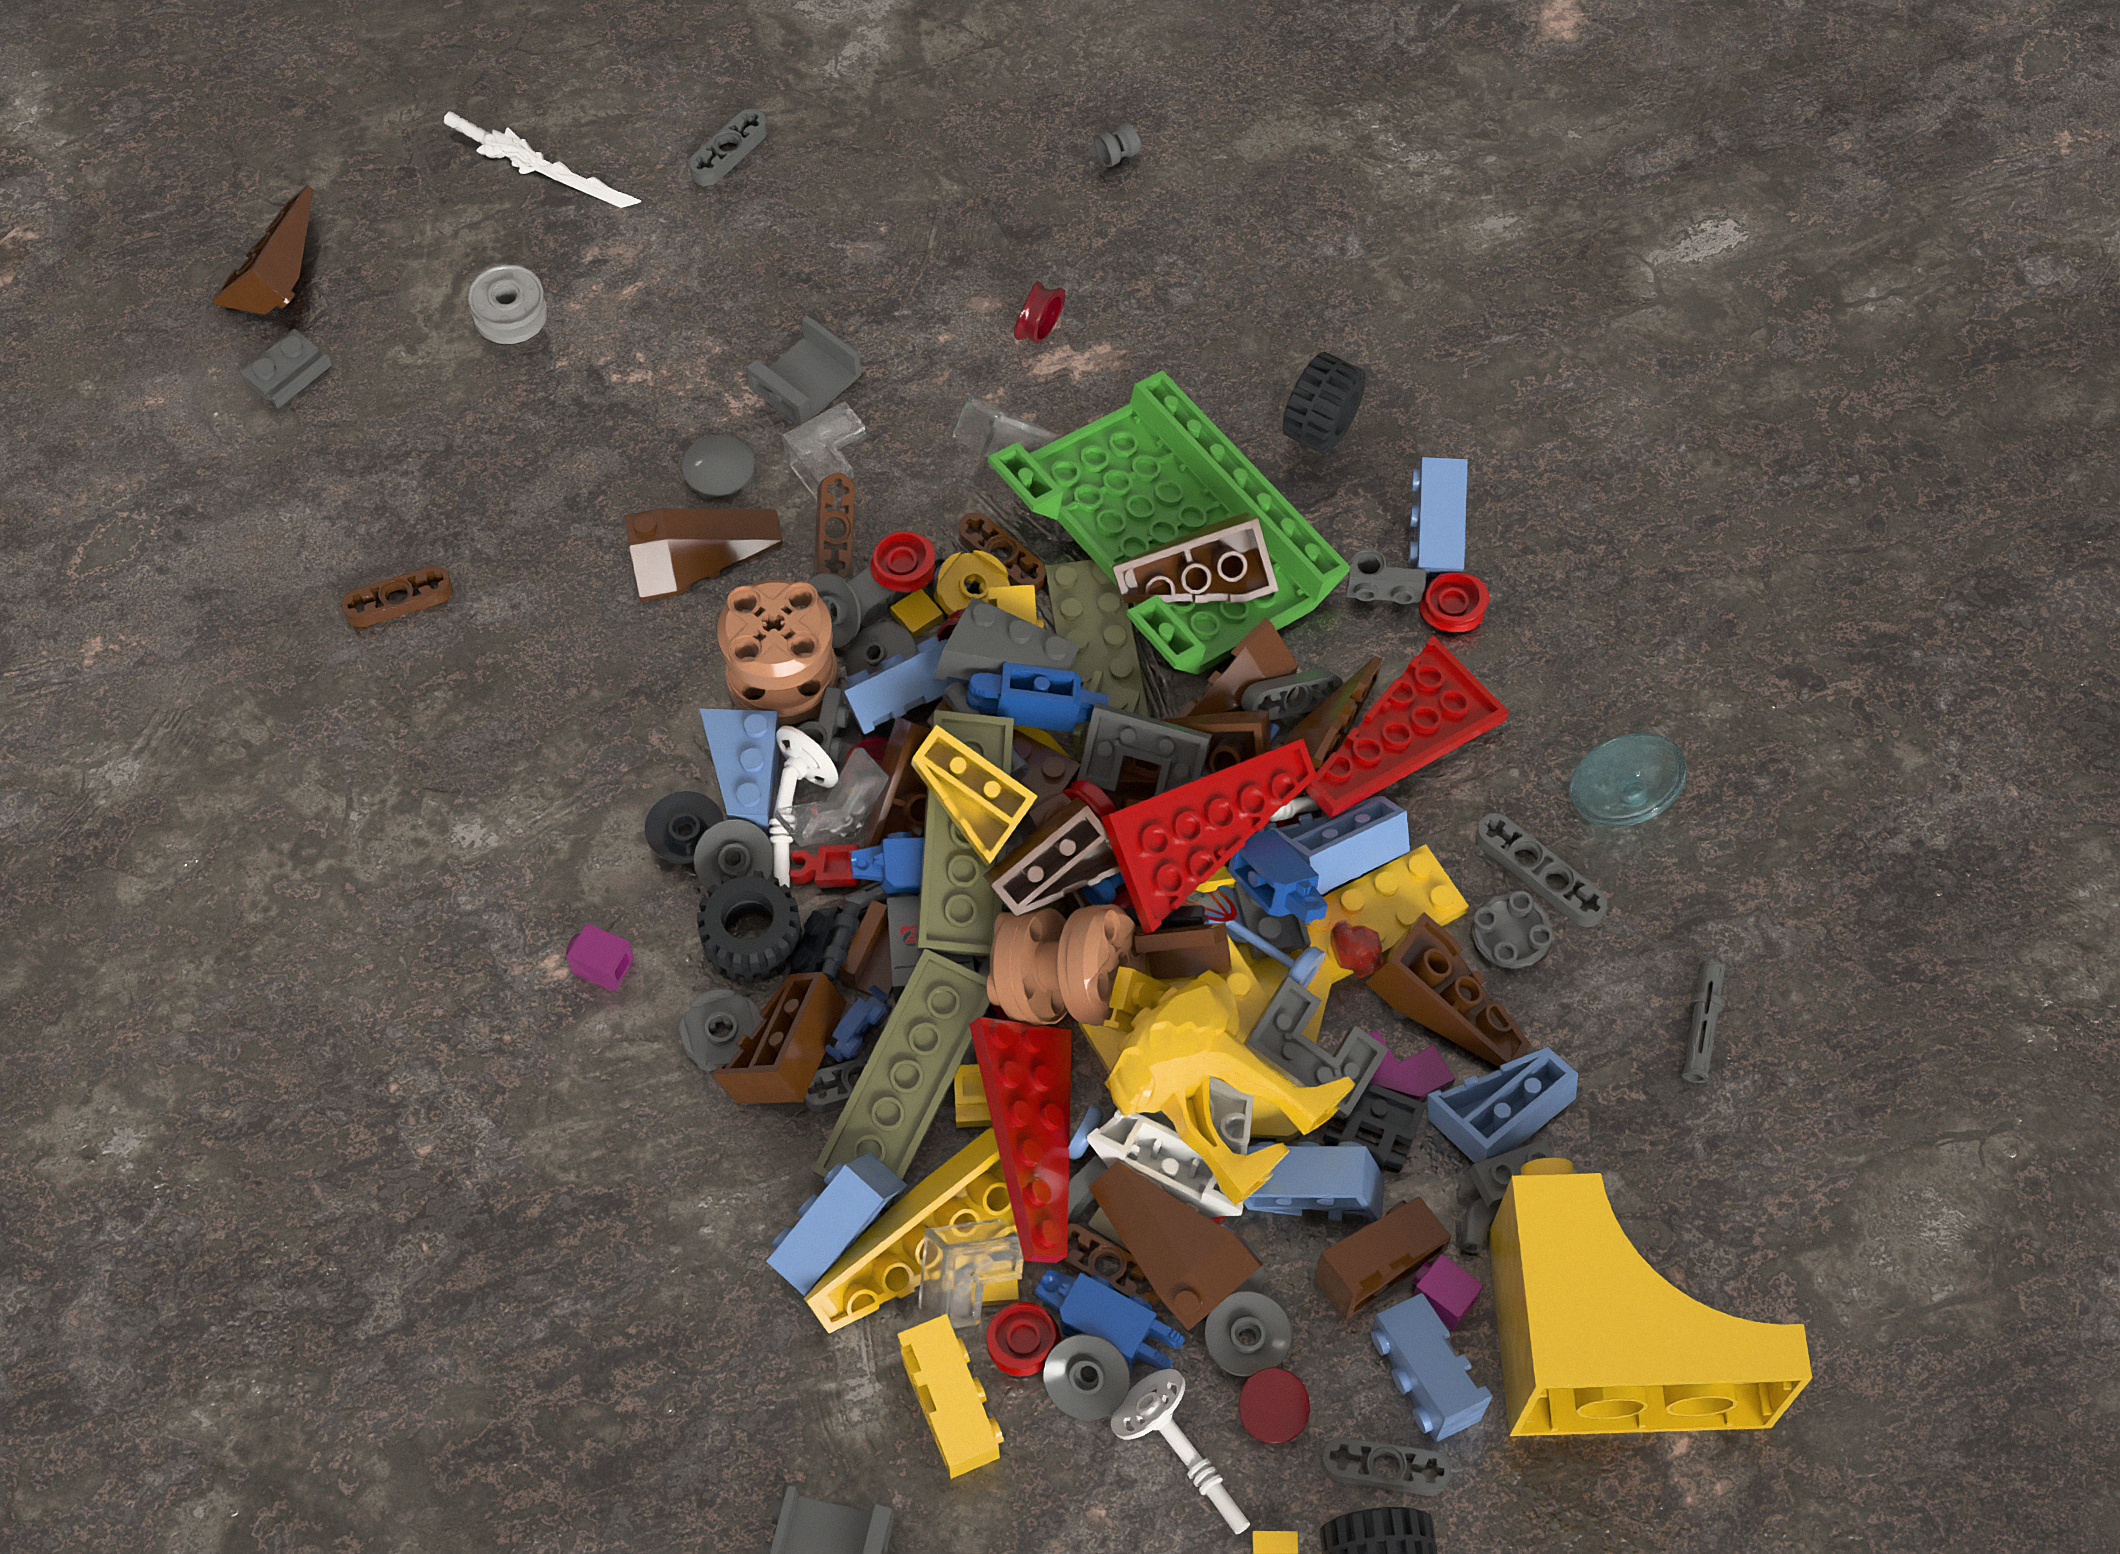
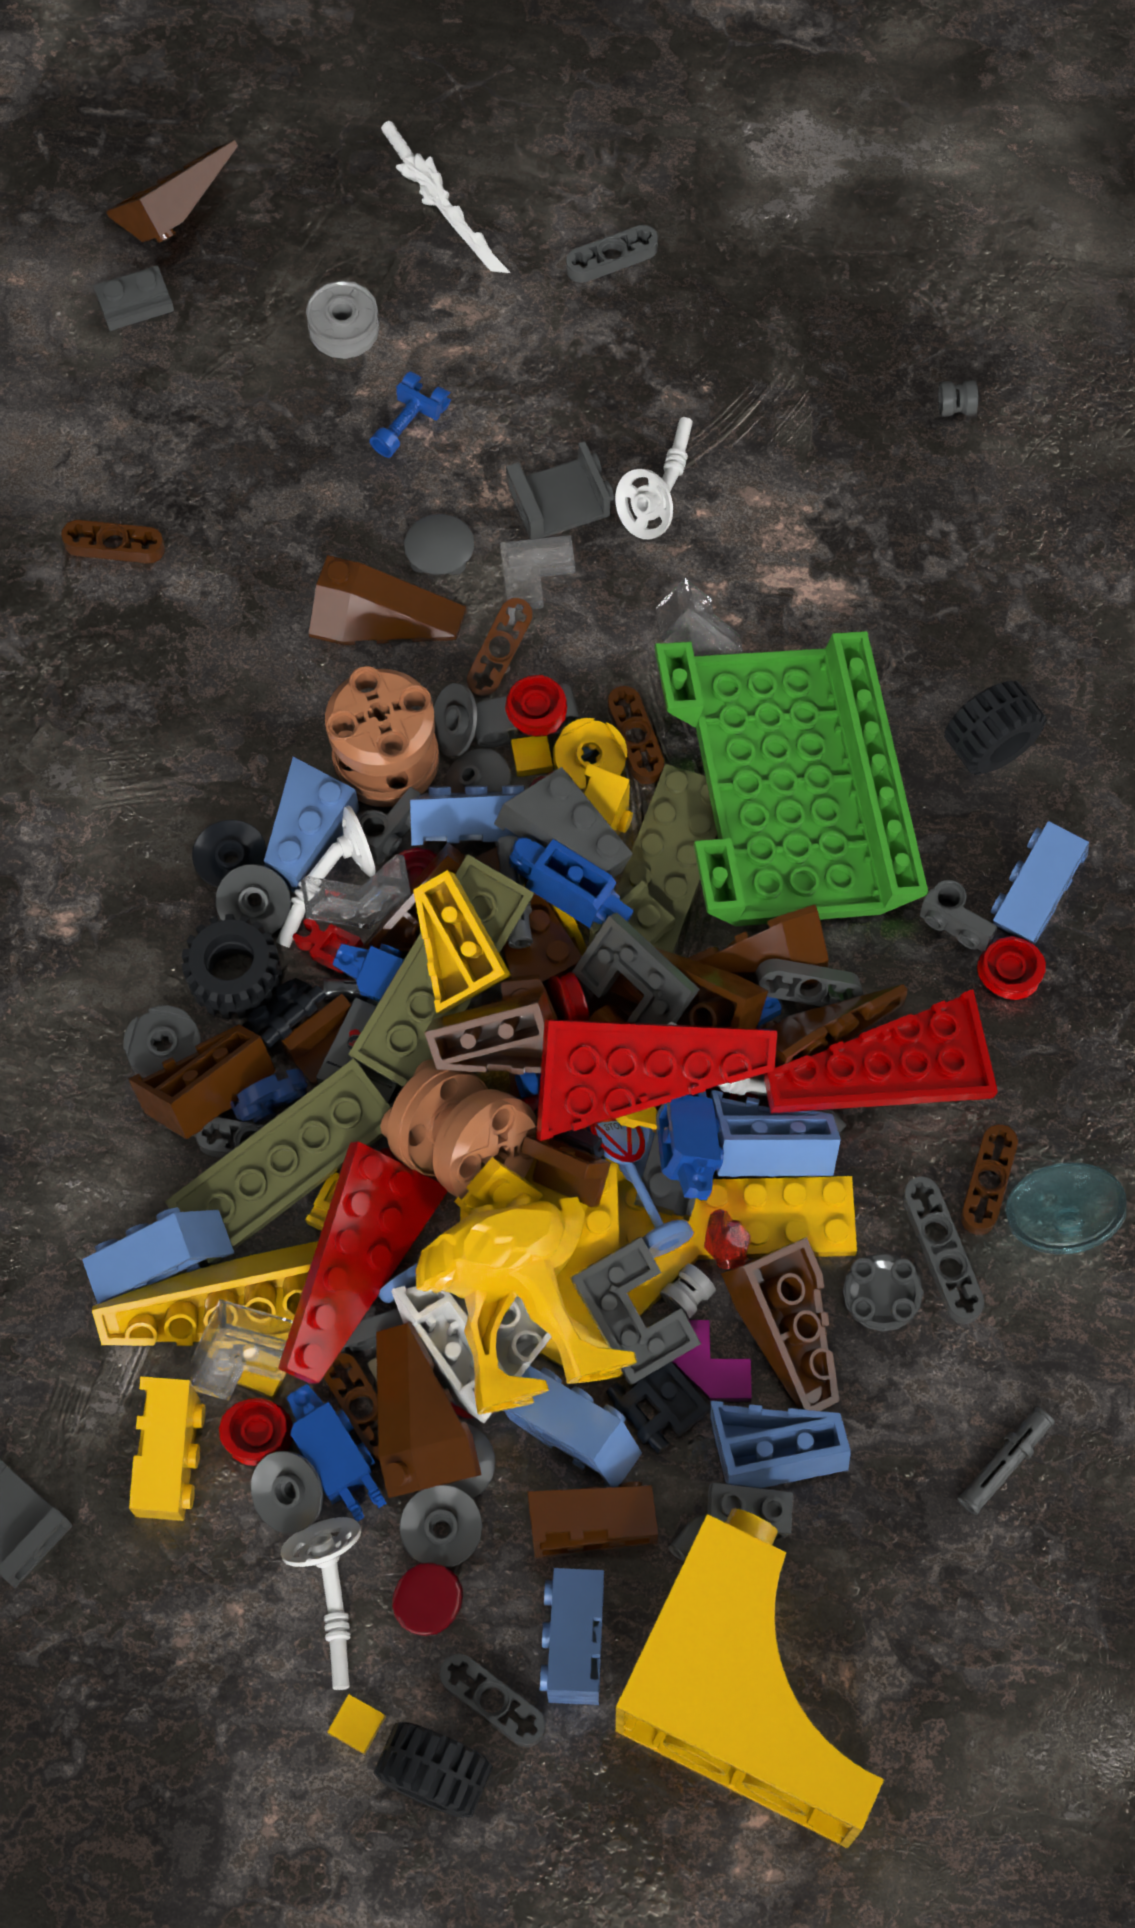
camera: 30 degrees right, 5 degrees up
magenta brick [566,923,634,992] -> none
dark red piece [1014,281,1066,343] -> none
reddish brown wedge [1112,512,1278,603] -> none
magenta brick [1412,1254,1484,1331] -> none
none -> blue bar [369,371,451,458]
none -> white dish [615,417,693,539]
none -> light grey wheel [660,1263,716,1320]
none -> reddish brown beam [961,1124,1018,1235]

